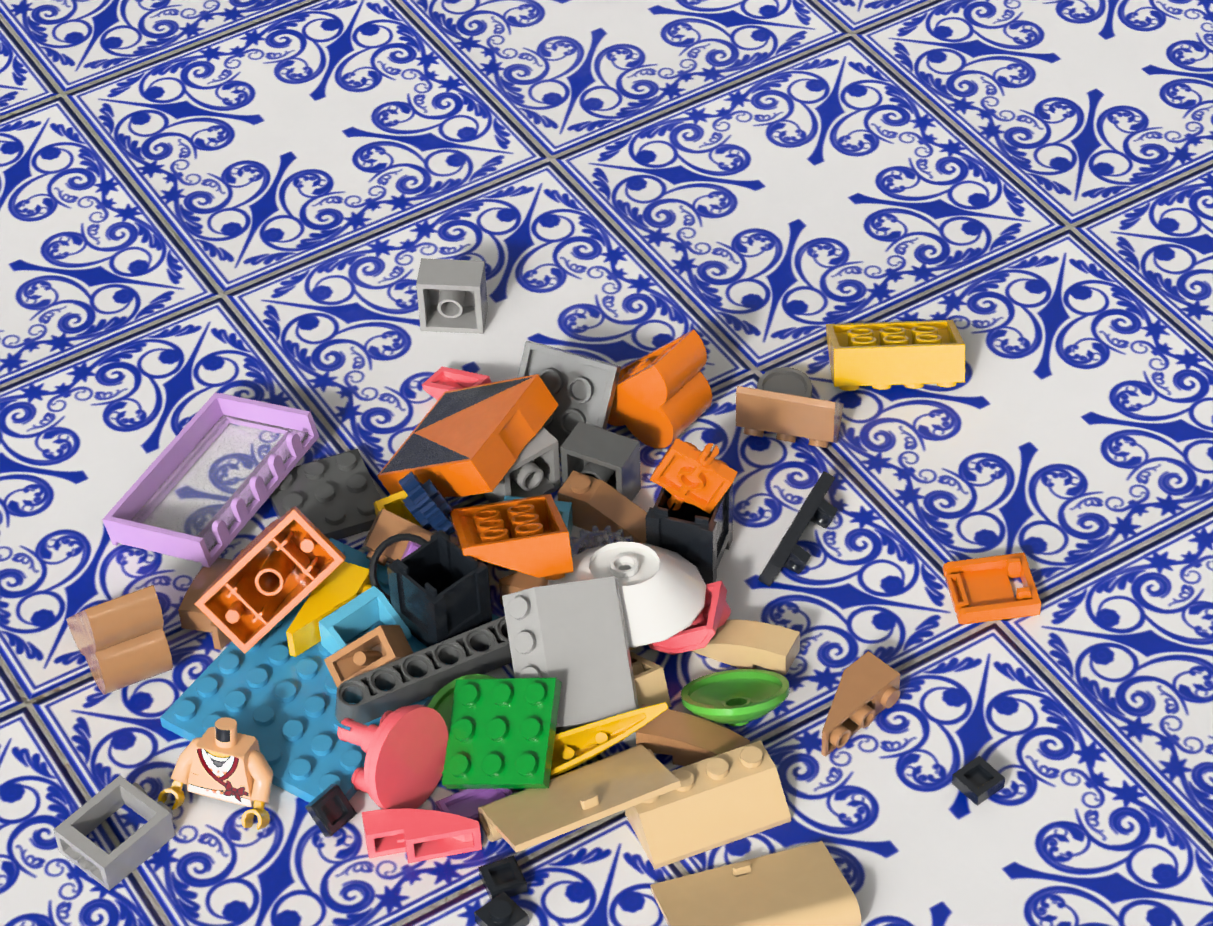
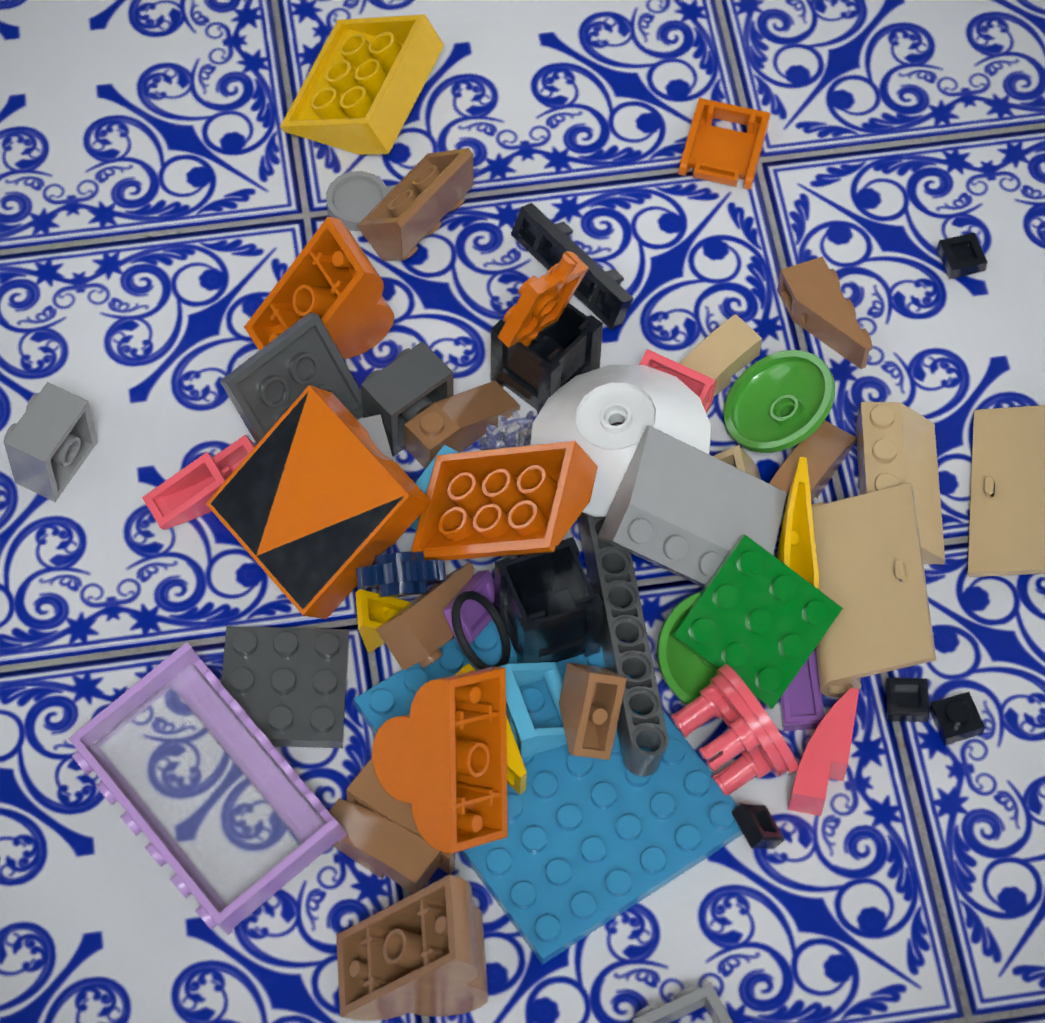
camera: 70 degrees left, 15 degrees up
light nougat torso [158,717,273,830] -> none

